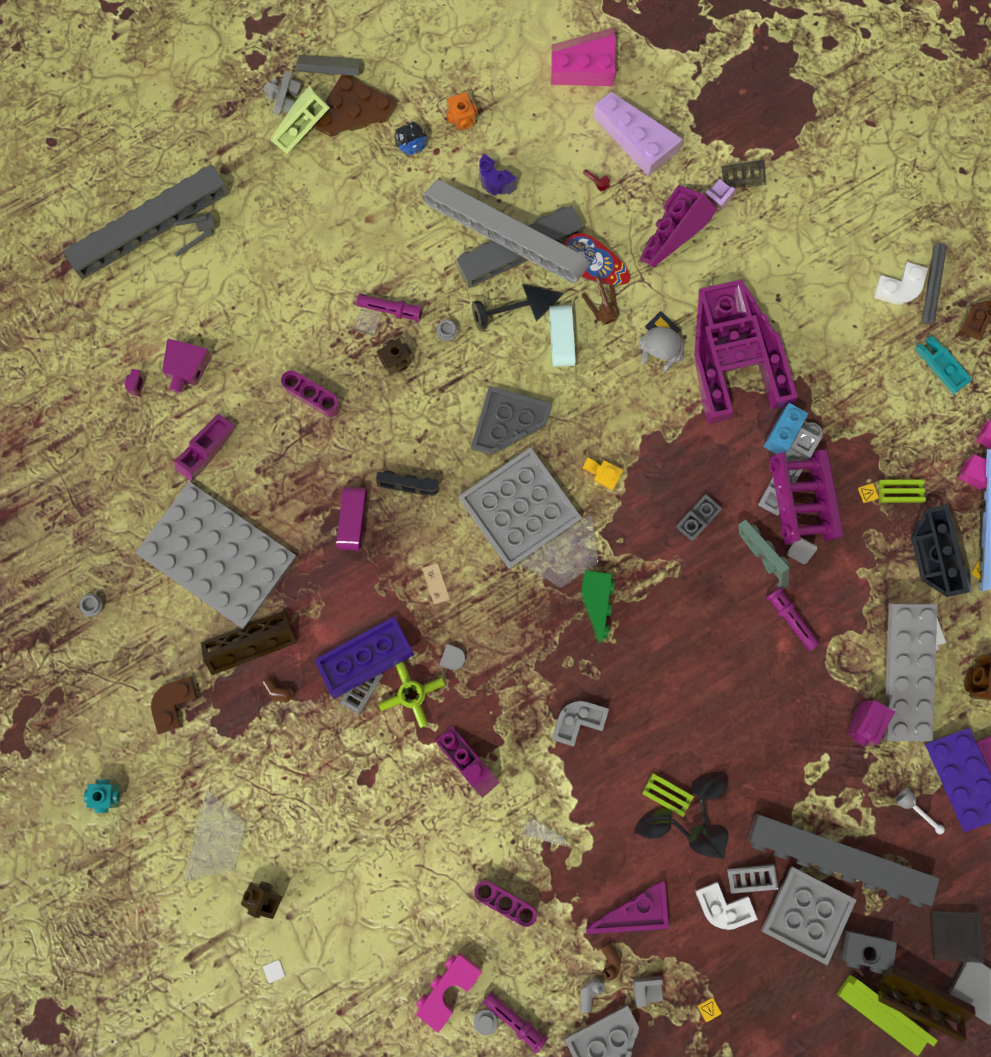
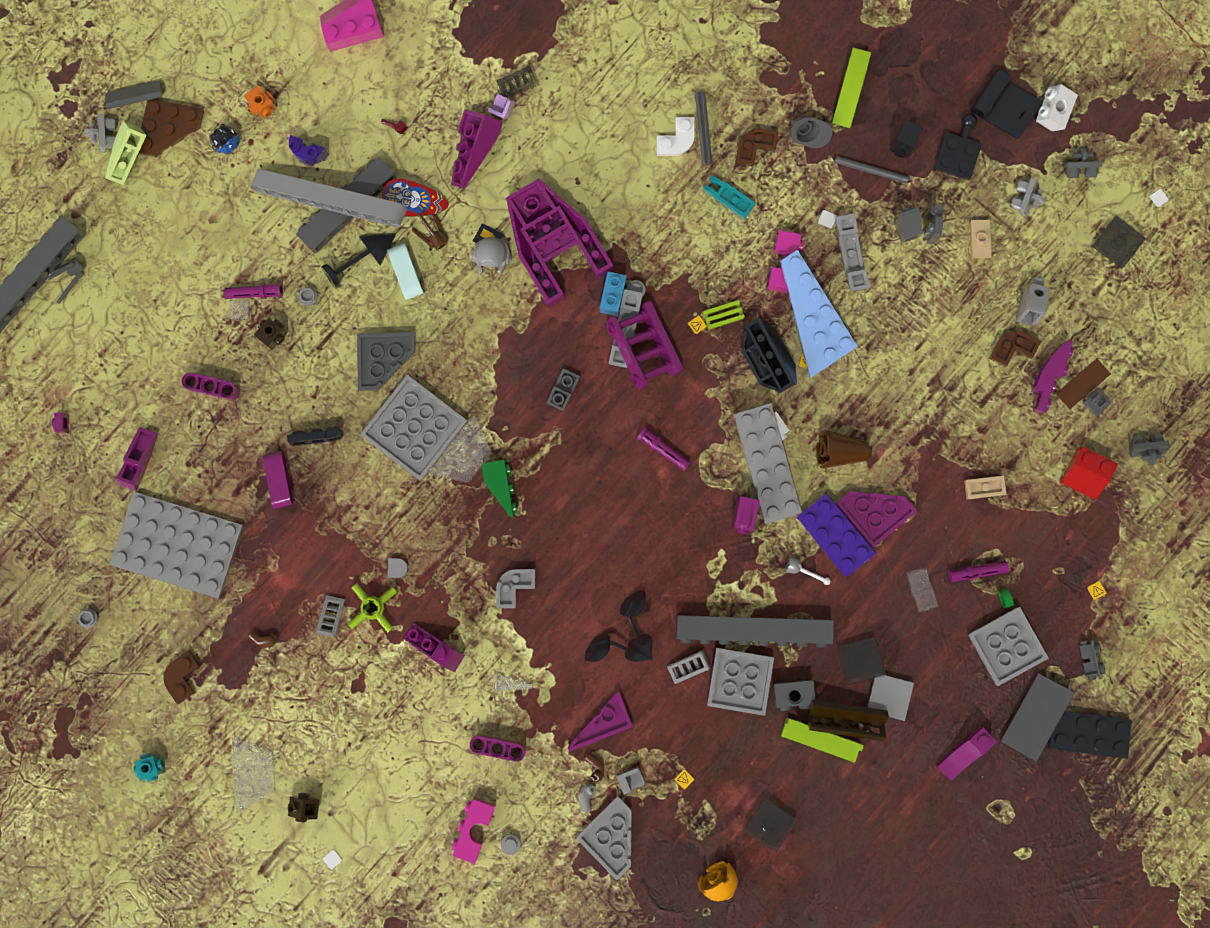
camera: 10 degrees left, 5 degrees up
magenta torso [162,338,212,394] -> none
dark brown fence [201,610,297,675] -> none
dark purple plate [314,617,415,699] -> none
tan sticker [422,563,450,604] -> none
magenta pin [482,991,549,1054] -> none
yellow plate [582,458,623,491] -> none
lavender wedge [593,92,683,176] -> none
lime tile [642,773,694,817] -> none
white plate [695,882,758,930] -> none
sand green wing [739,520,790,589] -> none
light grey slope [786,537,818,564] -> none

